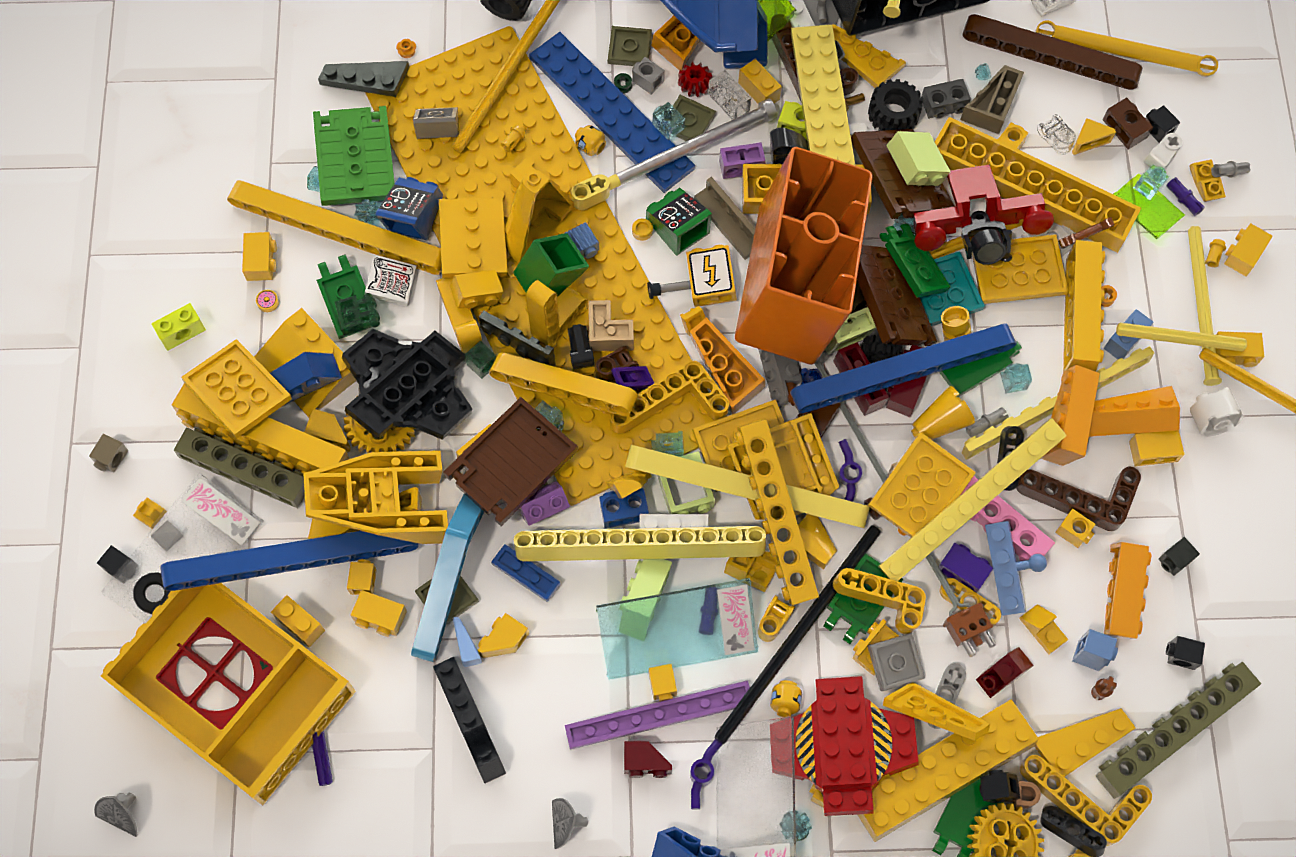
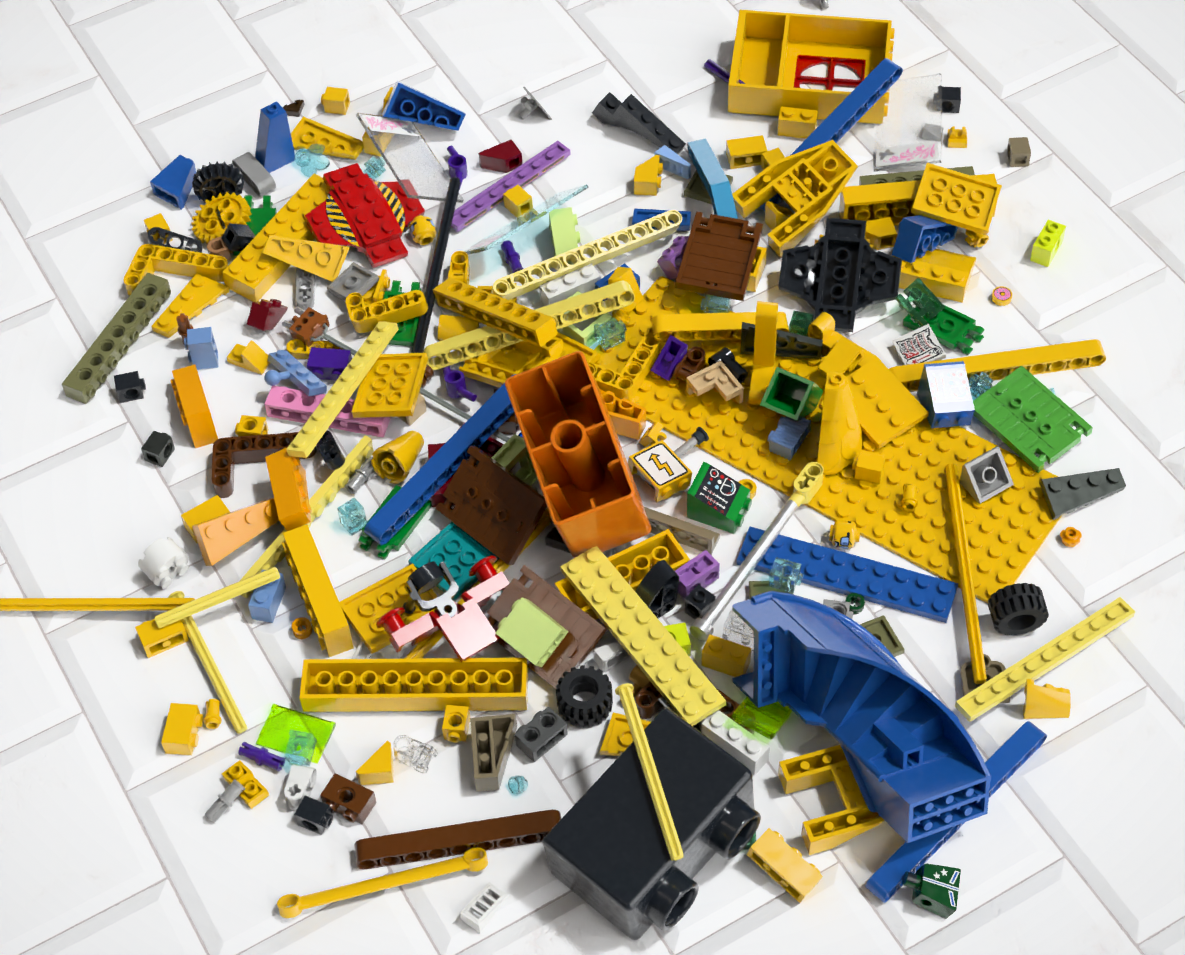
camera: 155 degrees right, 15 degrees down
black tyre [133,572,170,614] -> none
yellow brick [242,232,277,281] -> none
green tile [879,224,950,298] -> none
yellow wheel [941,306,972,341] -> none
dark orange bar [1058,217,1114,249] -> none
none -> black brick [685,584,716,620]

